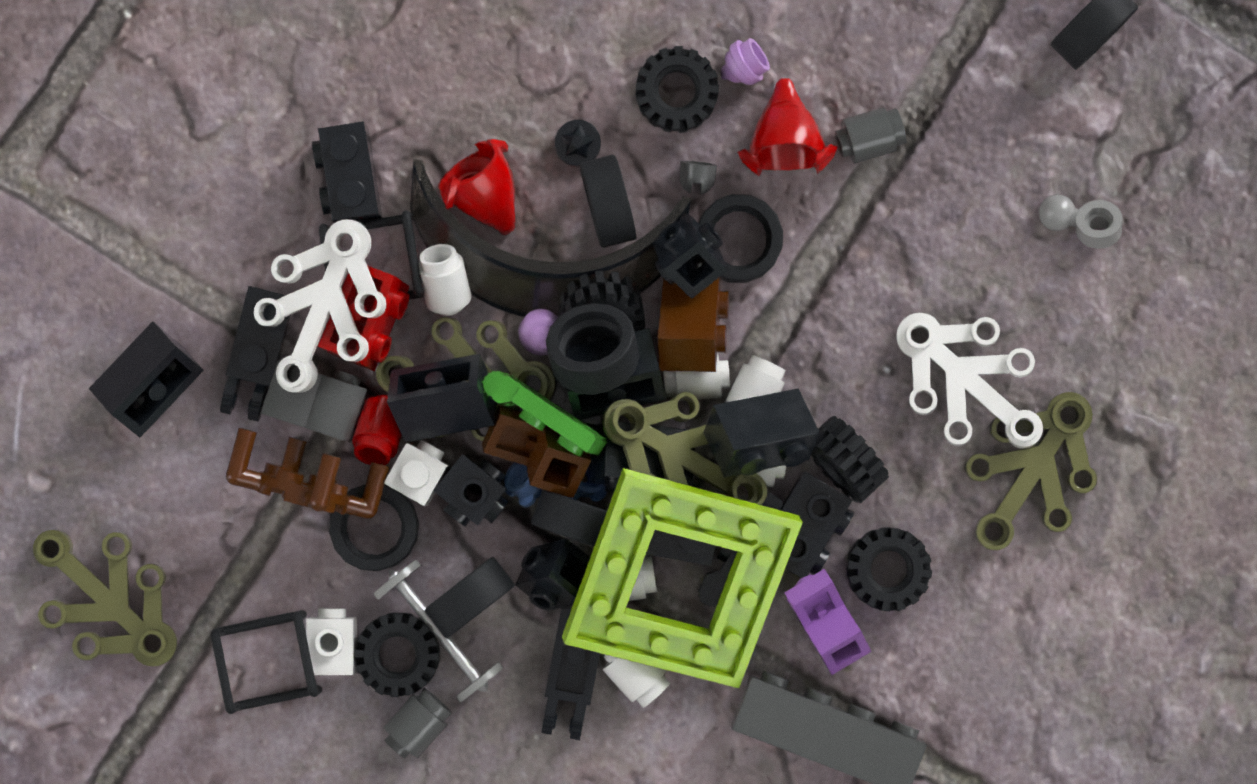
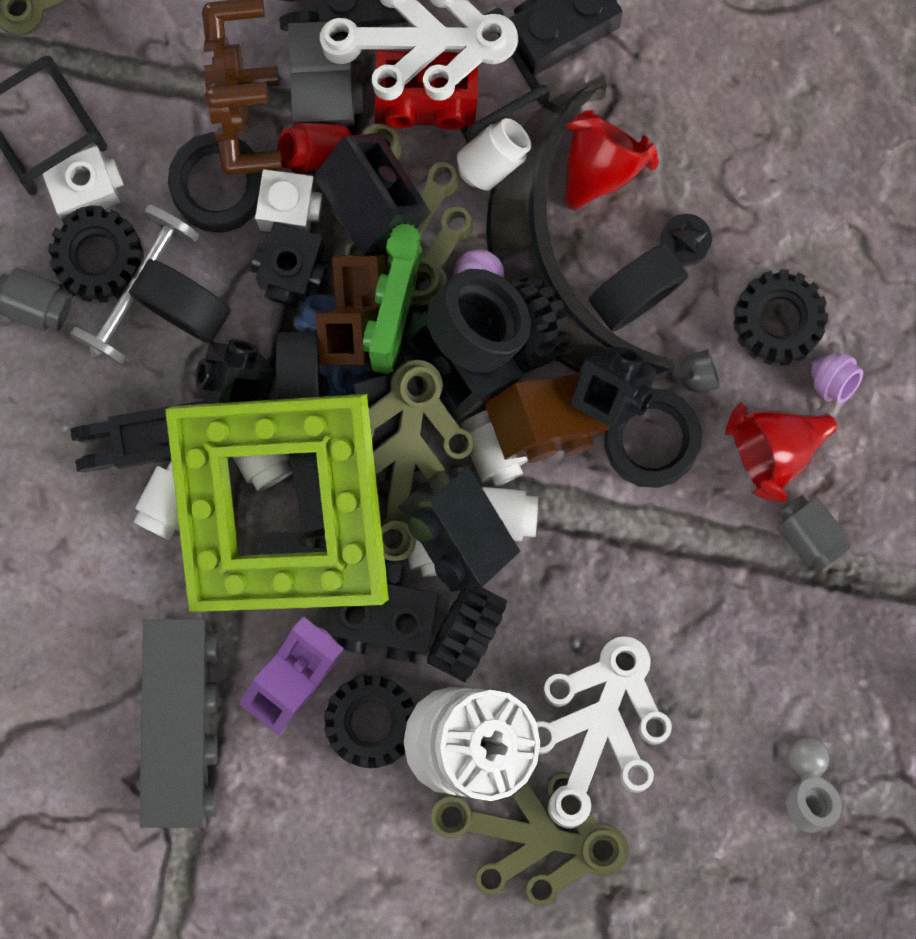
camera: 75 degrees right, 5 degrees down
none -> white wheel [403,686,540,801]

